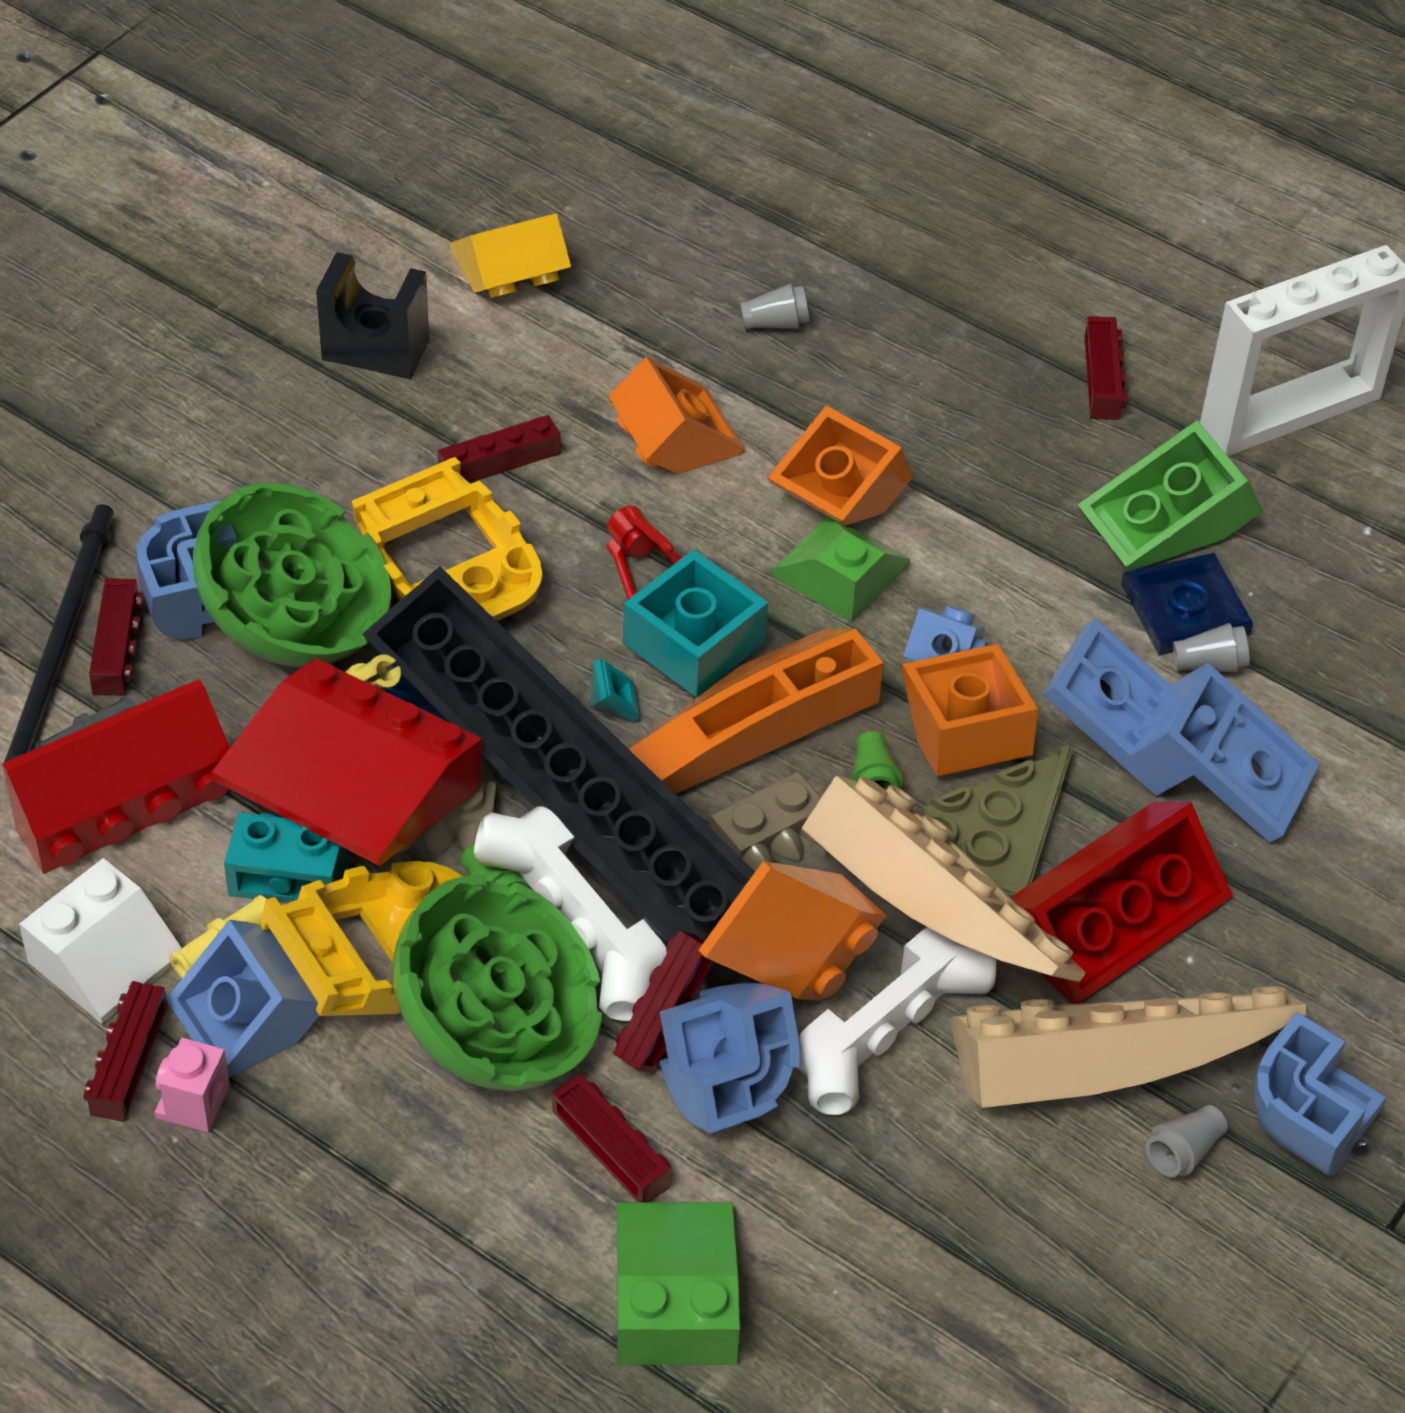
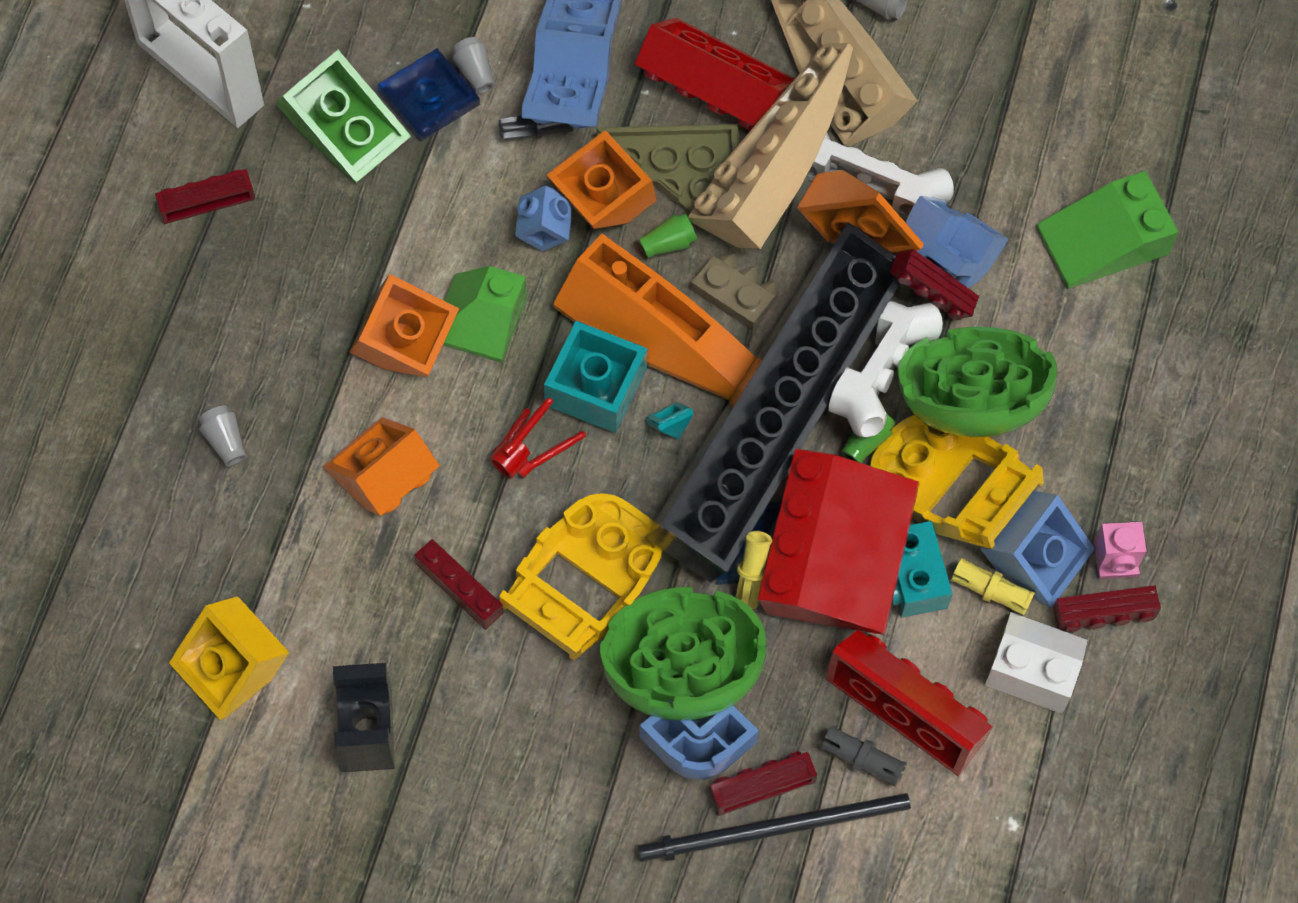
camera: 110 degrees left, 15 degrees up
dark red piece [552,1074,671,1202] -> none

